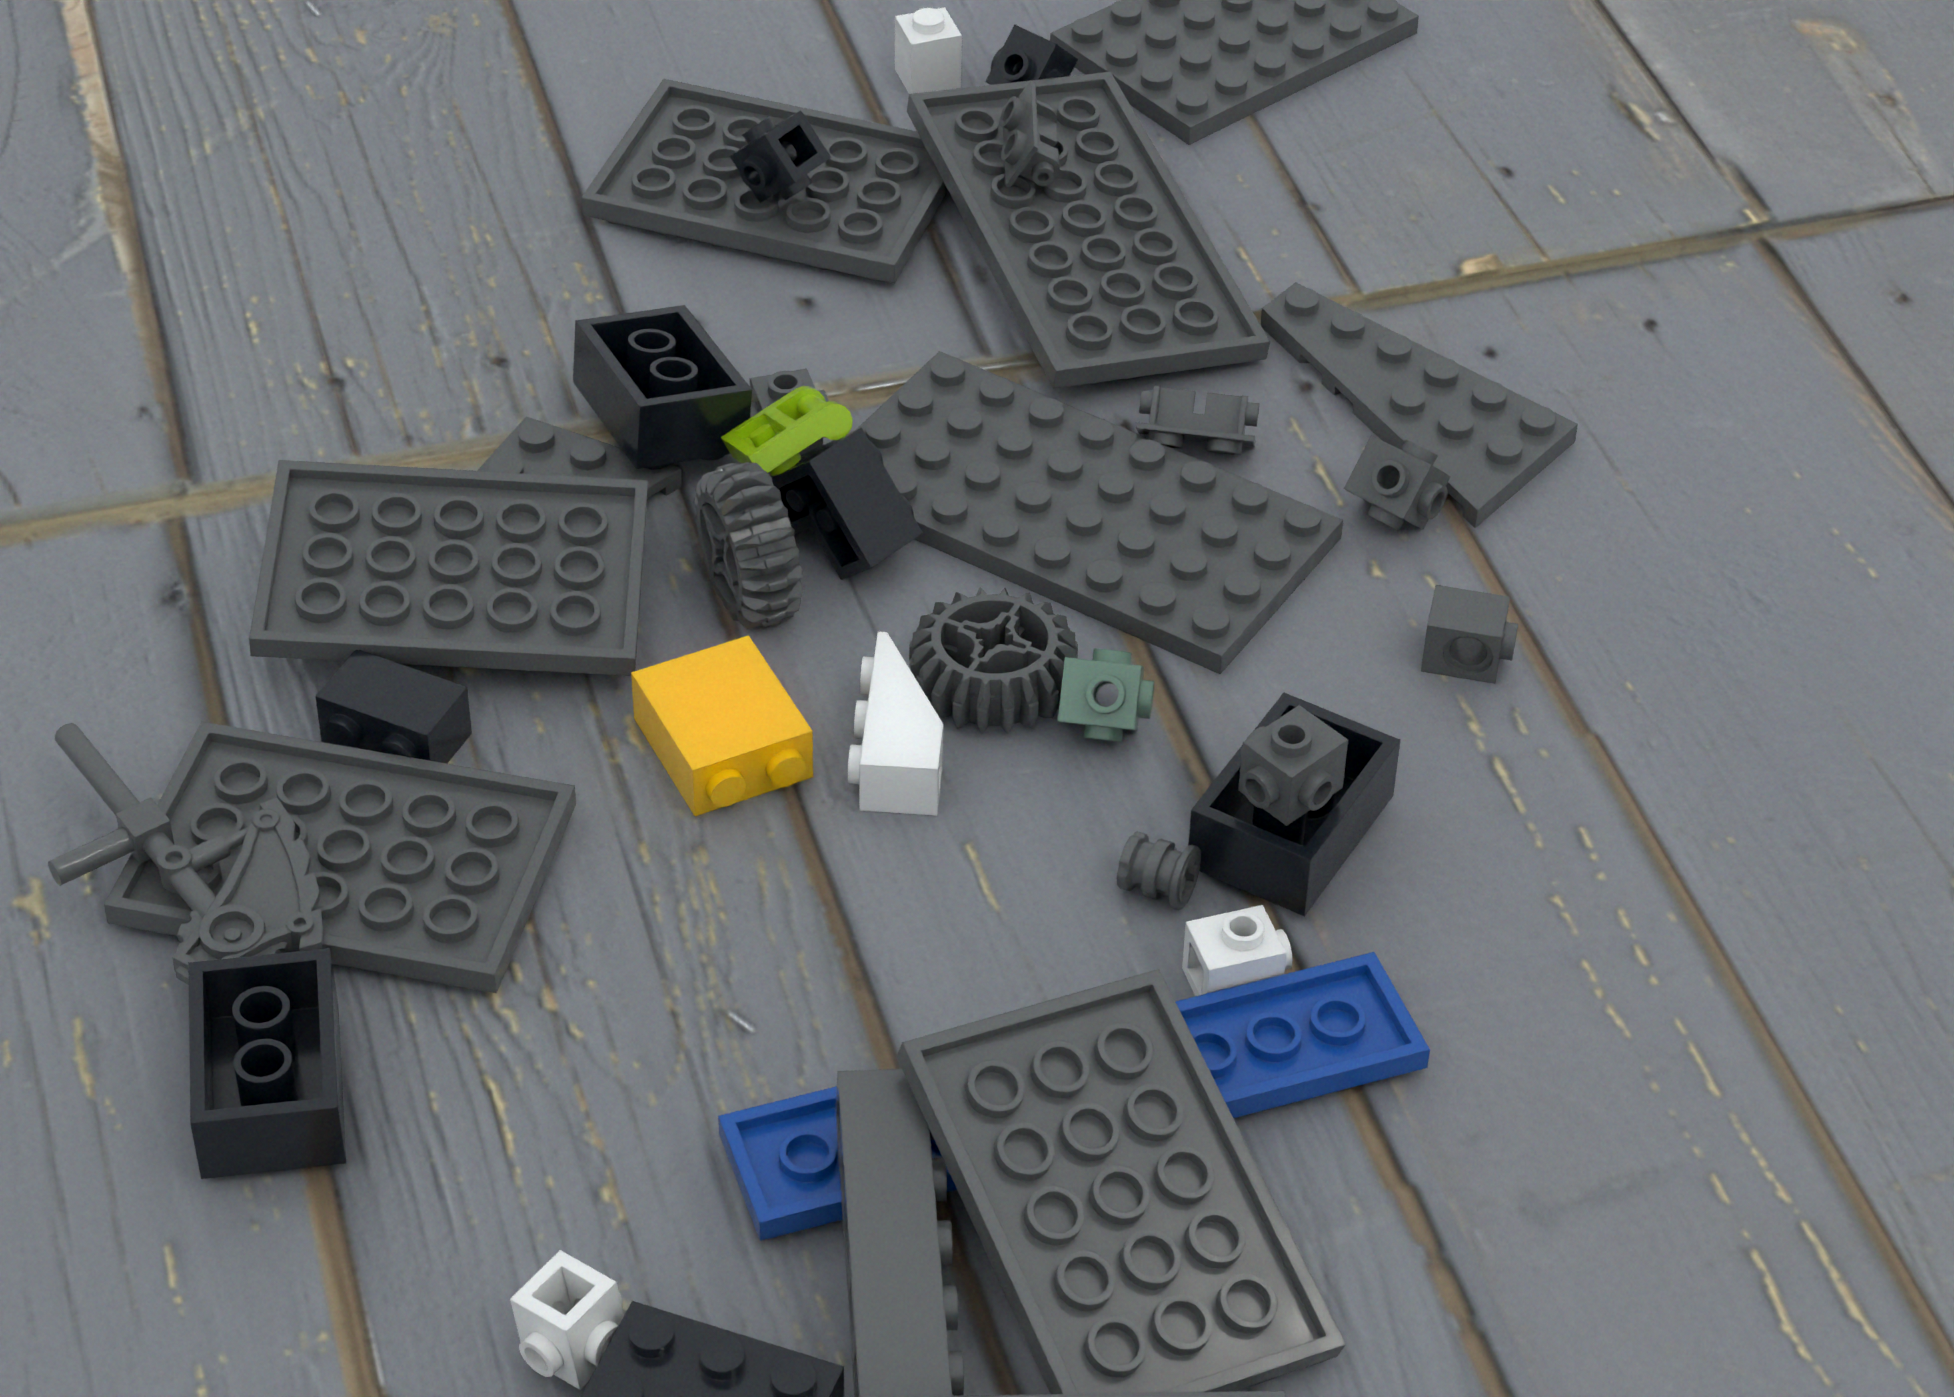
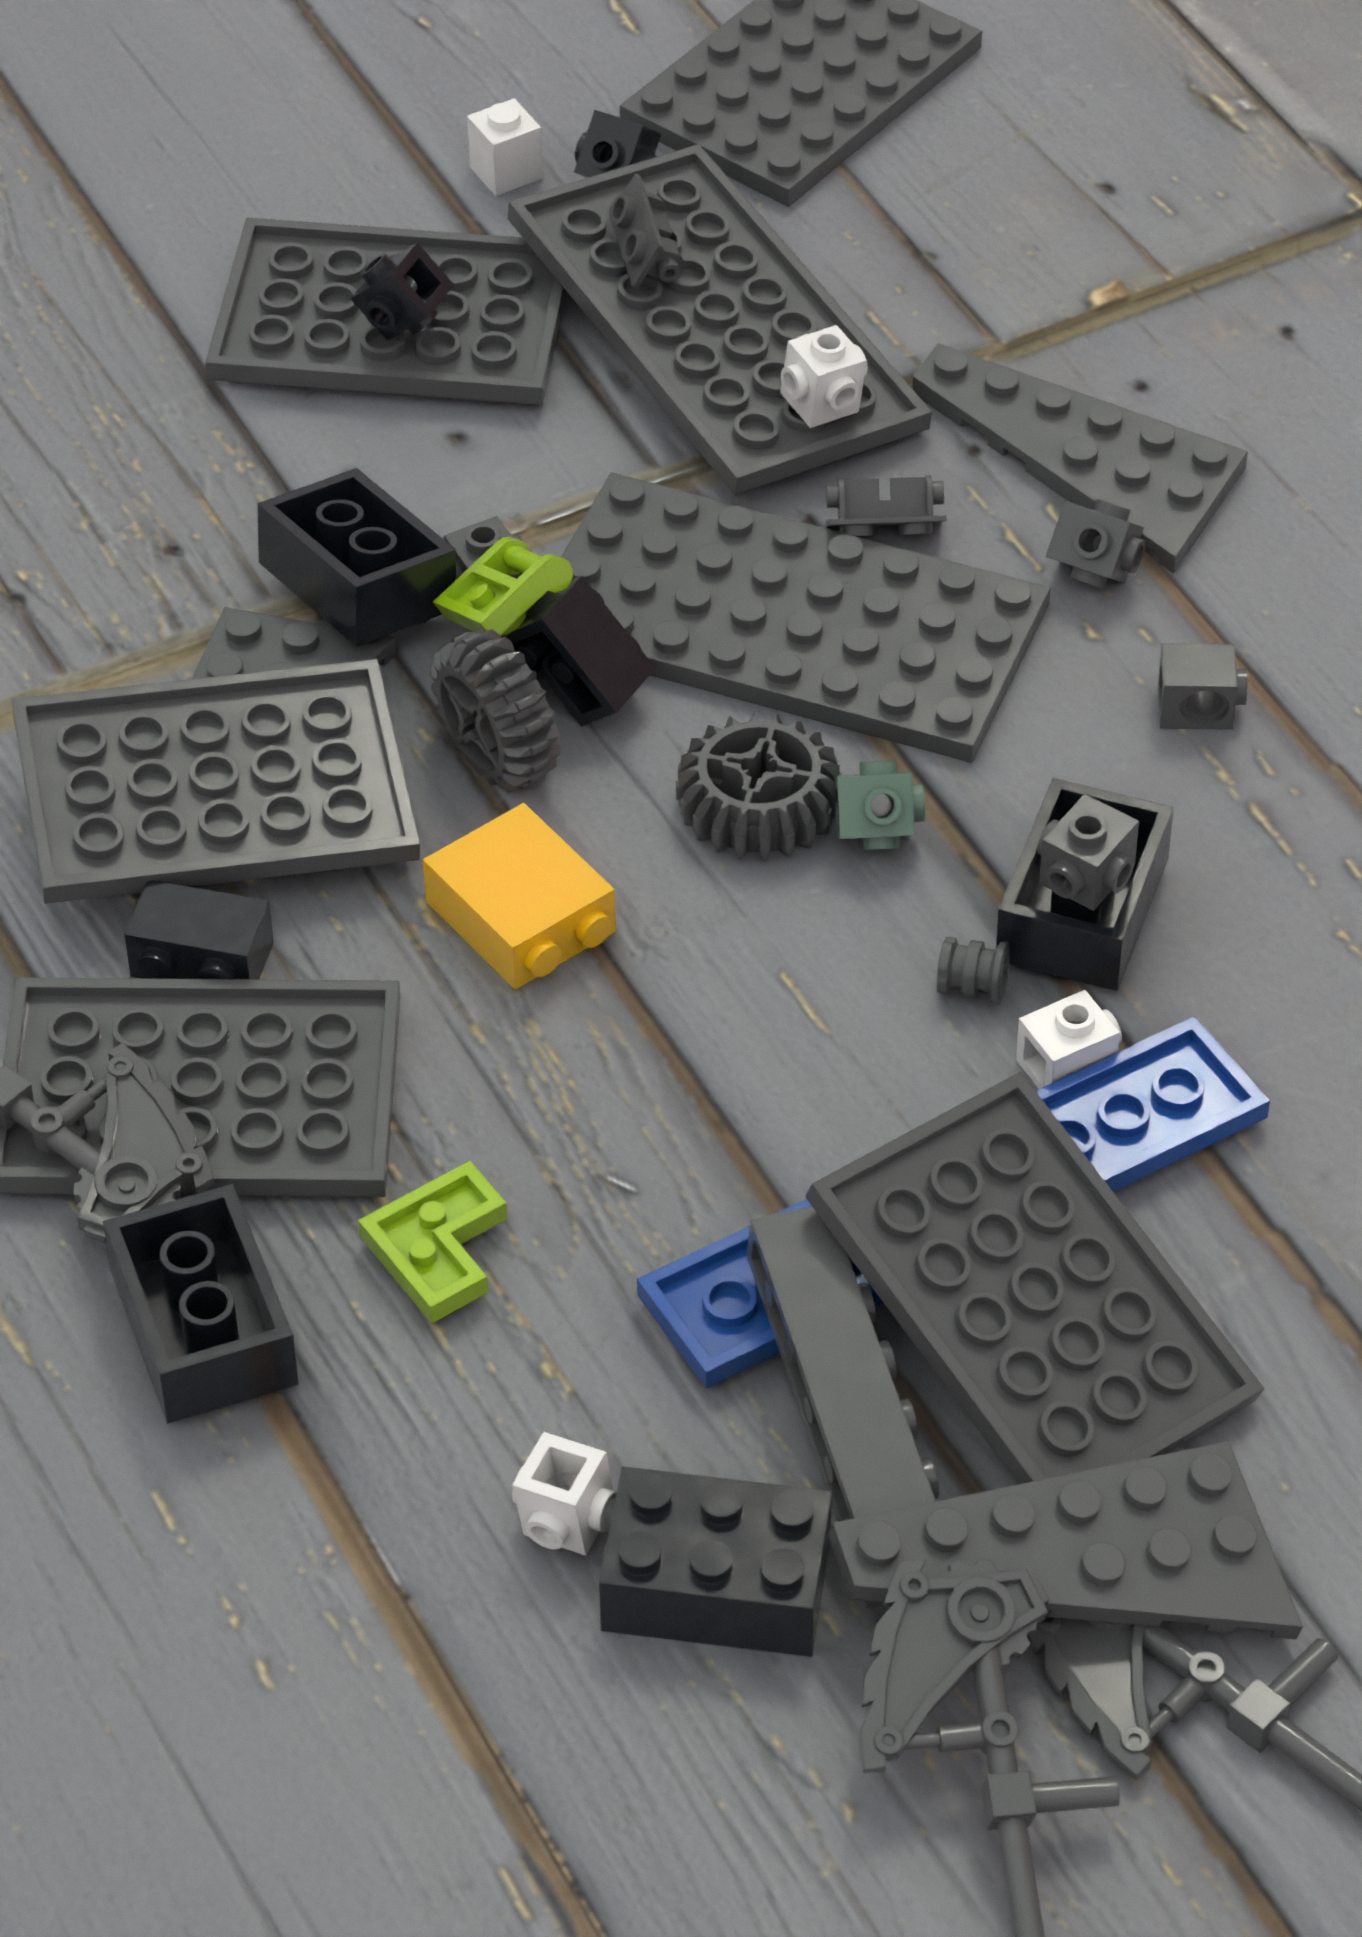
camera: 10 degrees left, 5 degrees up
white slope [848,632,943,816] -> none
none -> lime plate [358,1161,508,1323]
none -> white brick [780,325,868,428]

